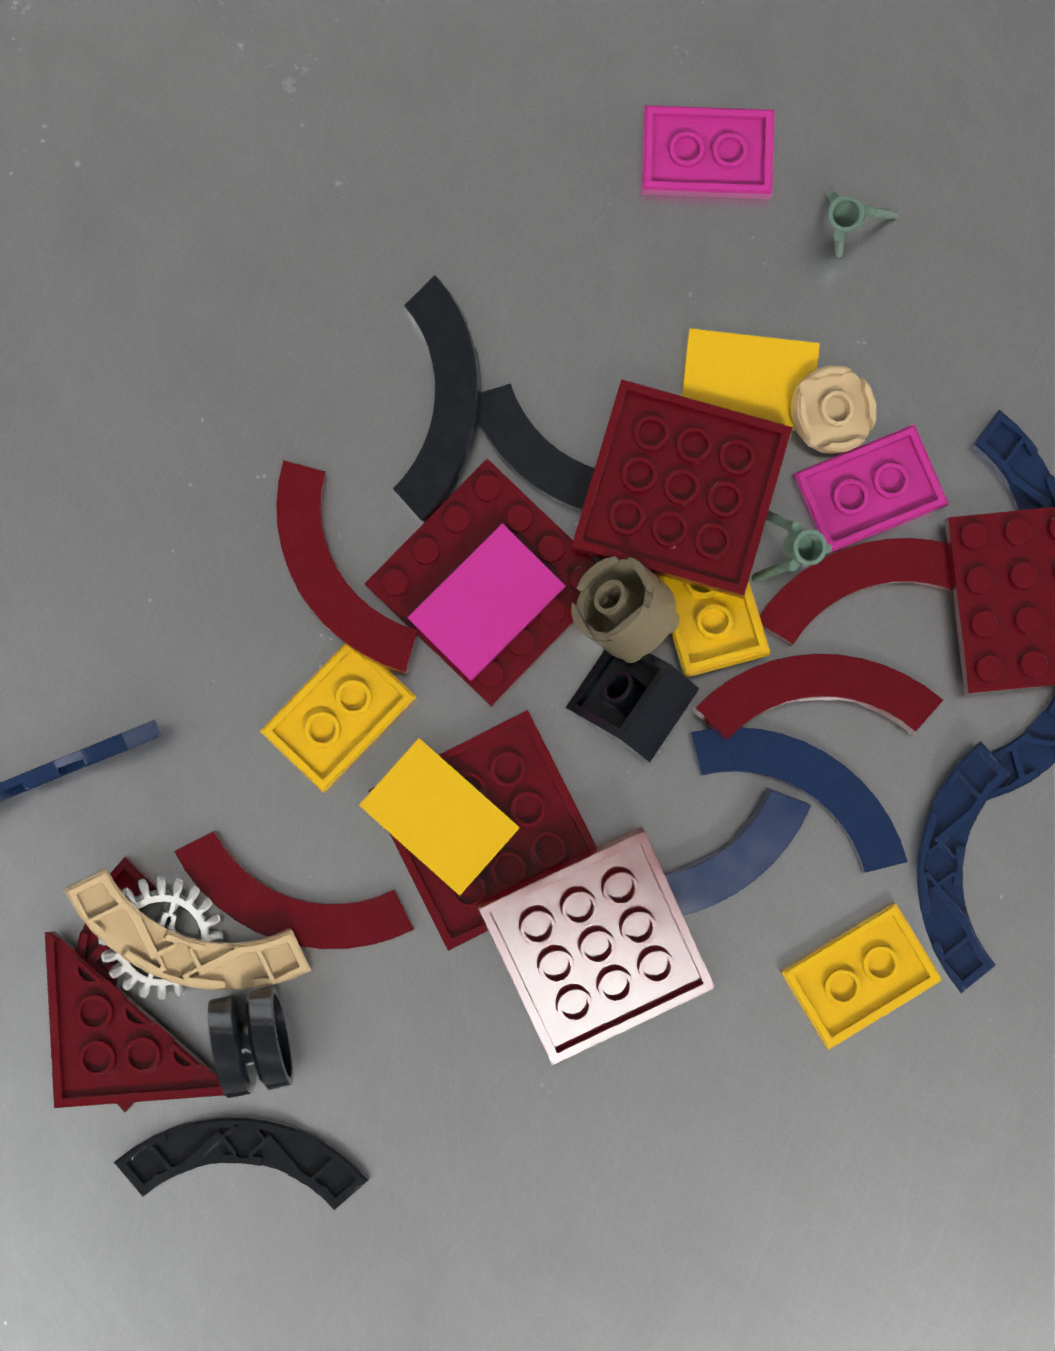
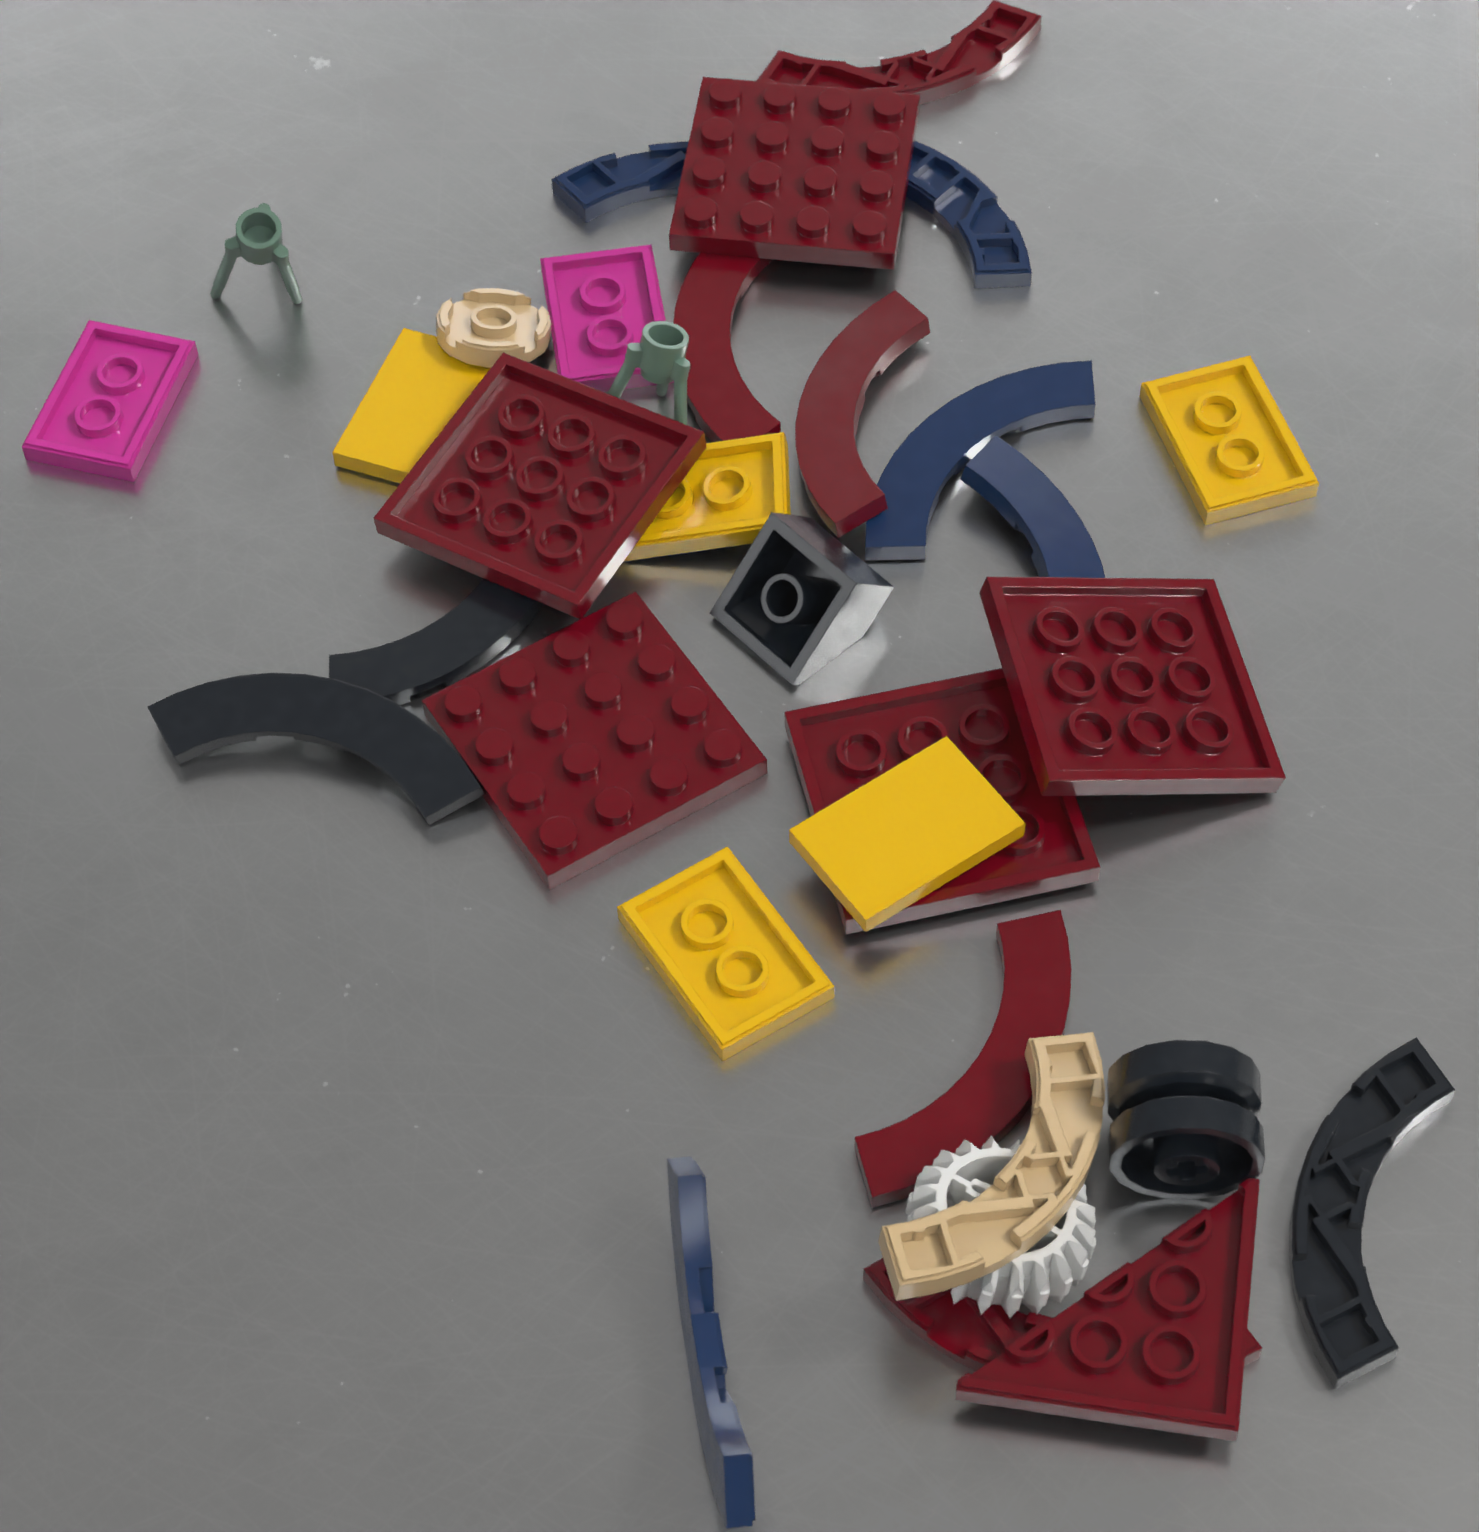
camera: 70 degrees left, 30 degrees down
dark red tile [276,460,418,675] -> none
dark pink tile [408,523,566,682] -> none
dark tan brick [571,556,679,663] -> none
dark blue tile [917,741,1010,994] -> none

